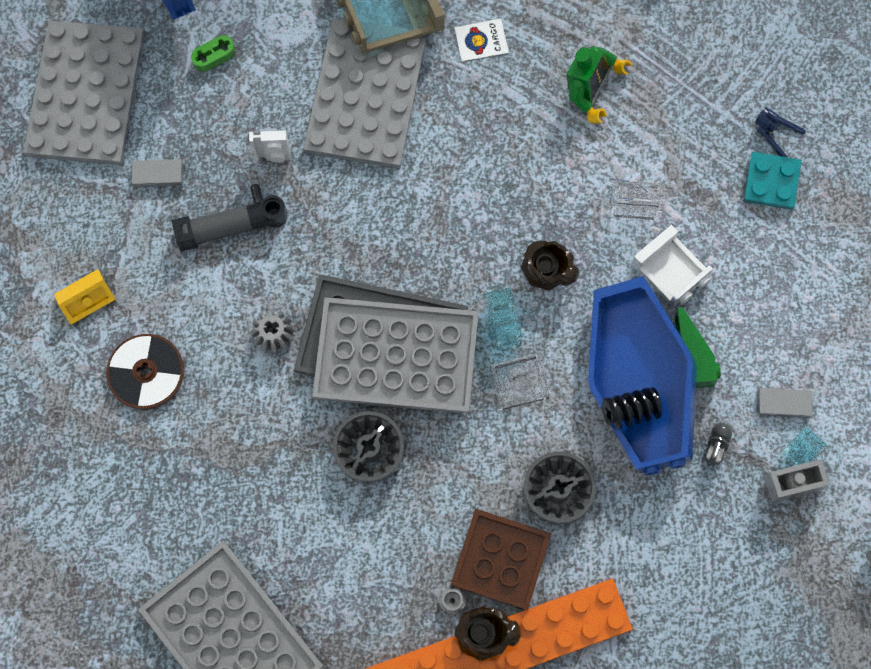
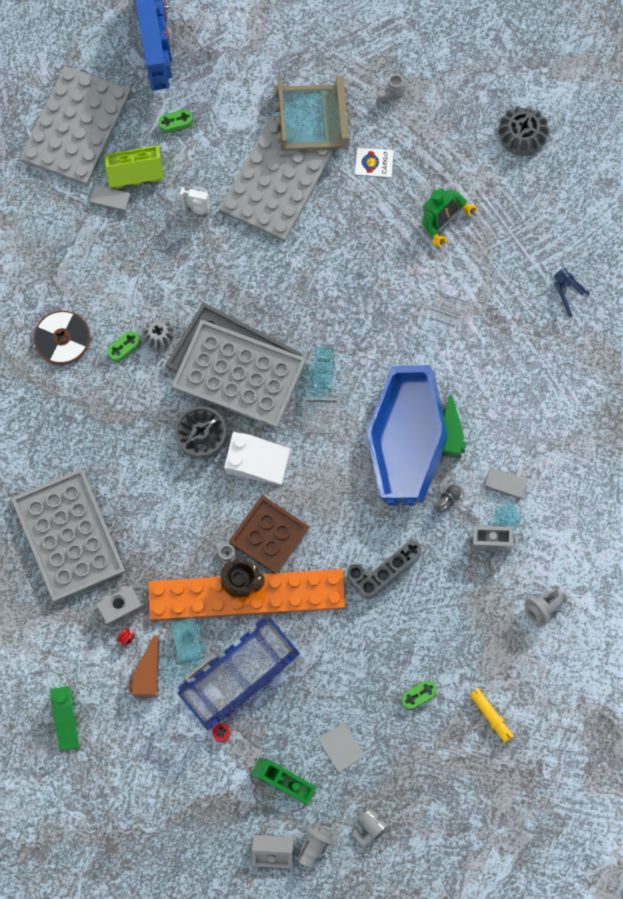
camera: 20 degrees right, 0 degrees up
yellow panel [54,270,116,325] -> none
piece [171,184,288,251] -> none
dark brown piece [521,240,579,290] -> none
dark grey gear [523,452,596,526] -> none
black piece [602,387,662,430] -> none
white panel [631,225,713,308] -> none
teal plate [743,152,802,210] -> none
none -> lime slope [105,145,164,189]
none -> bright green beam [108,331,140,362]
none -> white slope [224,432,290,486]
none -> dark grey beam [347,541,421,600]

